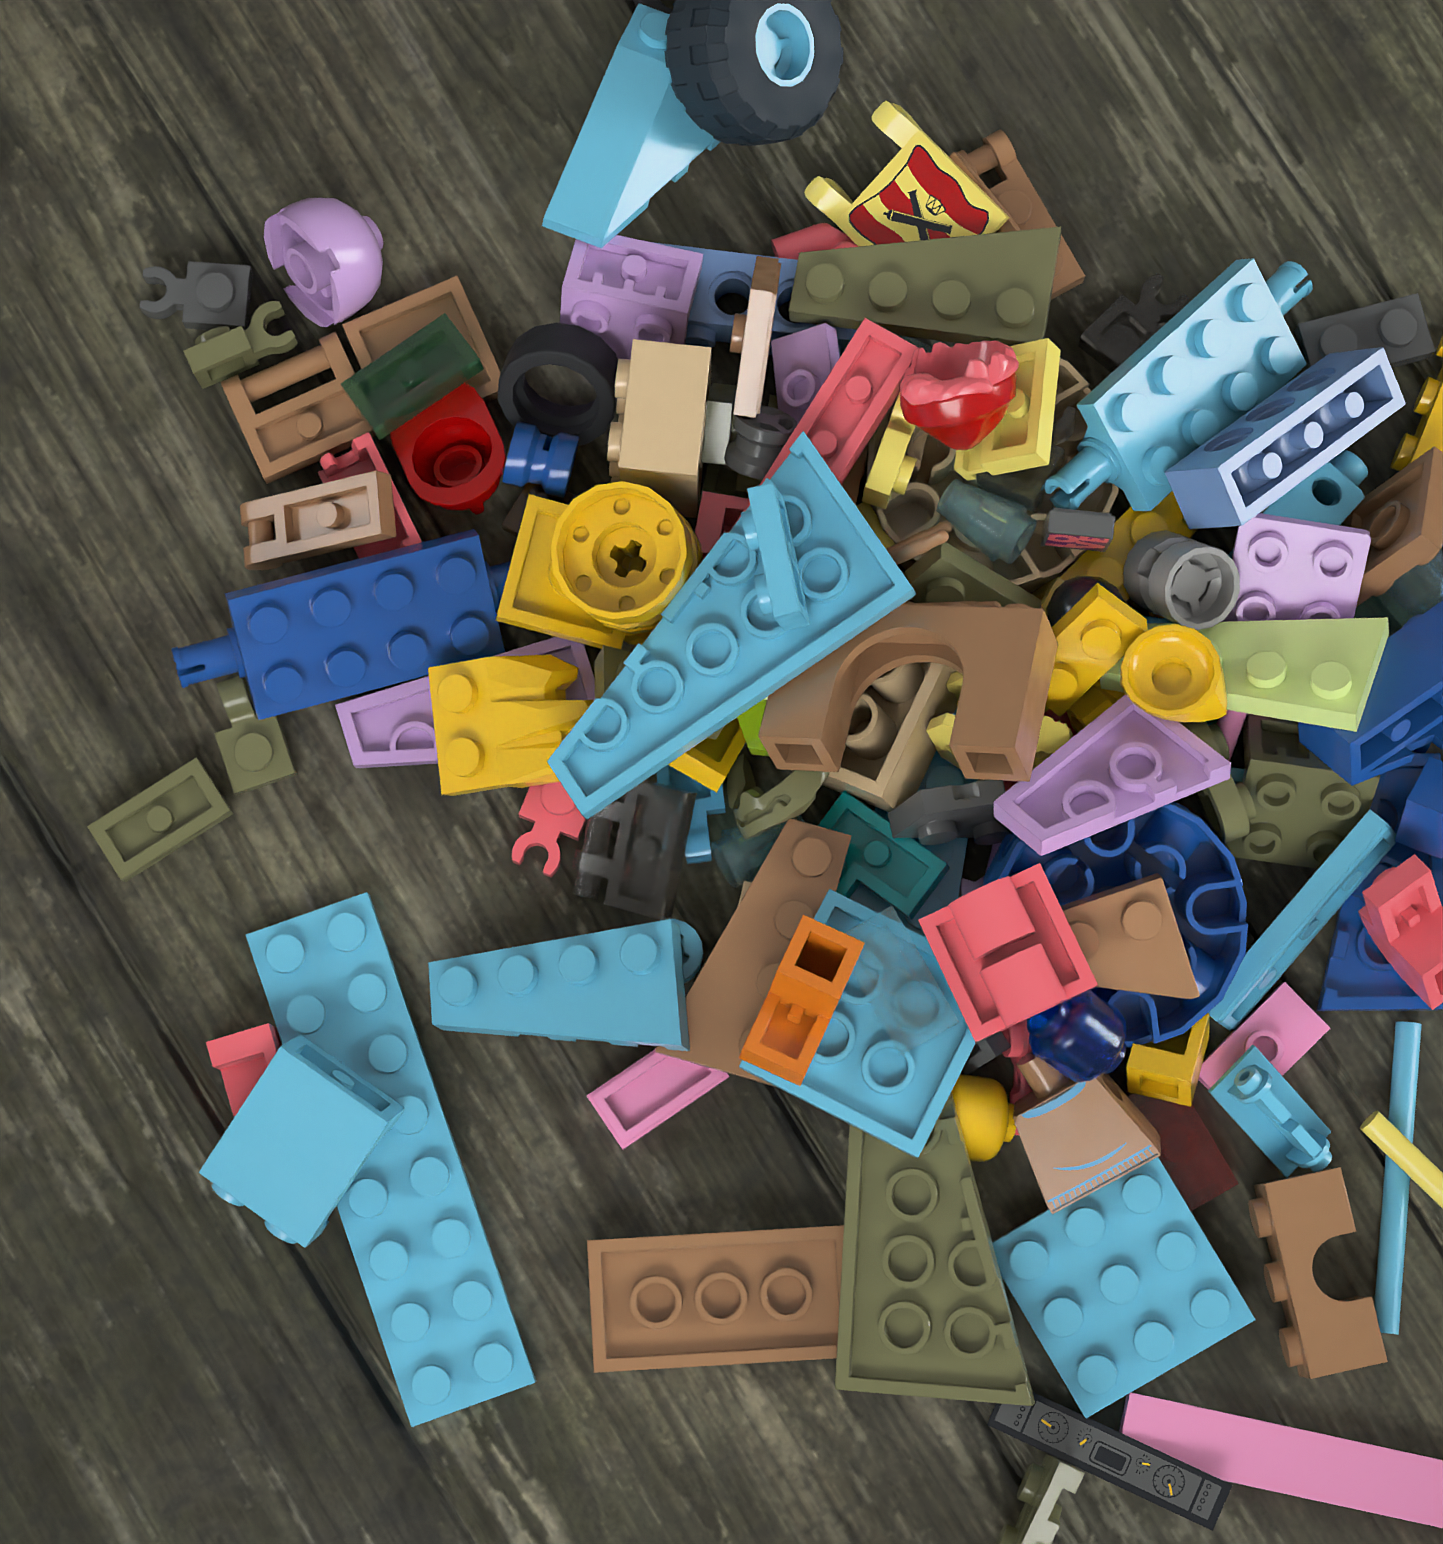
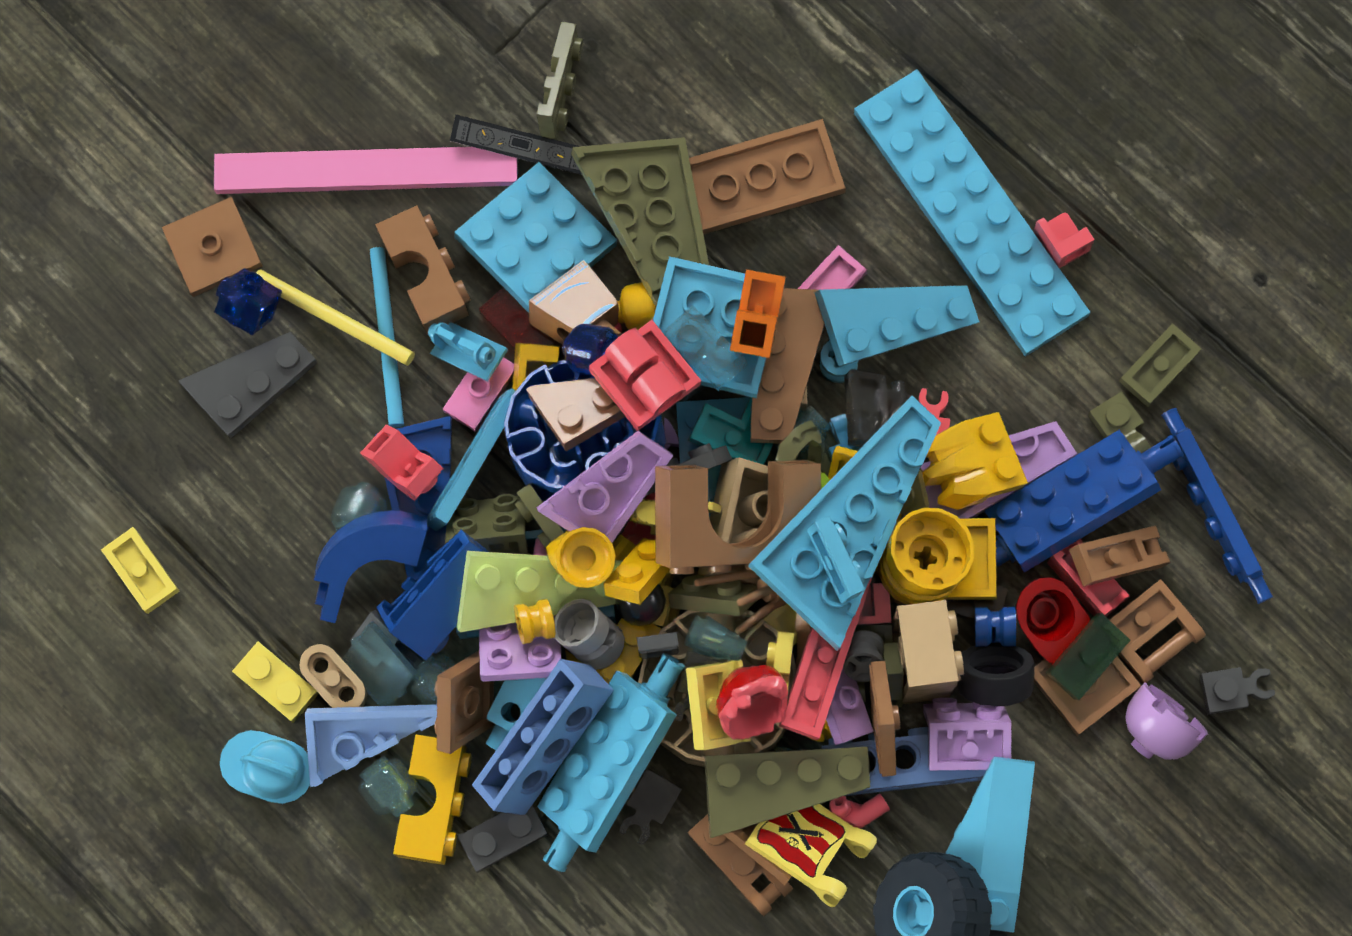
camera: 175 degrees right, 5 degrees down
olive plate [183,301,298,389] -> none
medium azure panel [199,1034,405,1248] -> none
none -> yellow wheel [514,599,556,644]
none -> blue plate [1161,408,1273,604]

